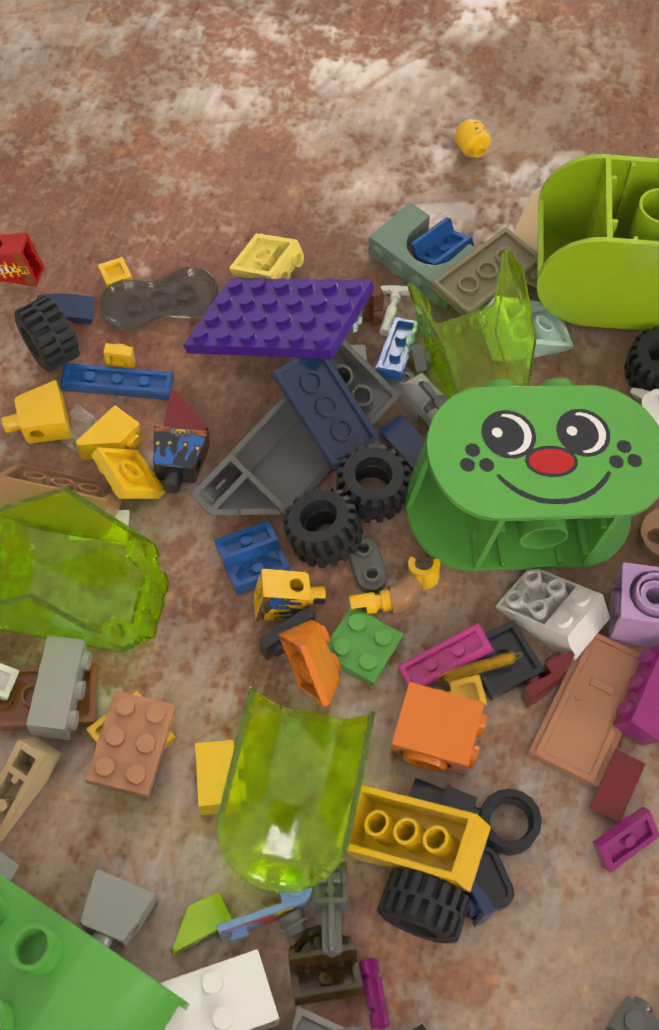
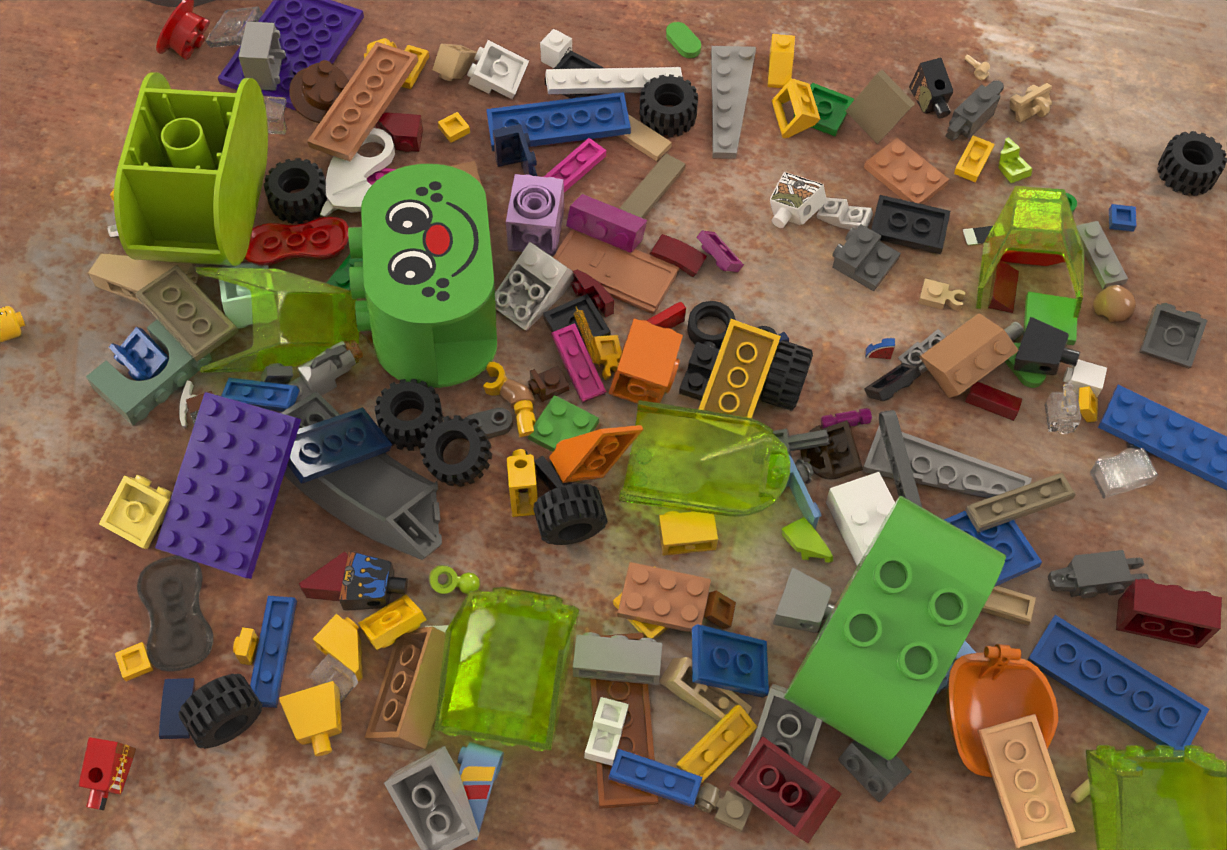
camera: 90 degrees left, 0 degrees up
blue slope [214,521,291,595] -> none
dark blue slope [378,415,425,471] -> none
none -> red plate [245,217,349,266]
none -> lime plate [429,565,480,594]
none -> reddish brown bracket [528,366,569,402]
none -> black tyre [533,483,608,545]
none -> red tile [646,302,686,329]
none -> blue tile [692,624,769,698]
none -> dark orange plate [704,590,736,629]

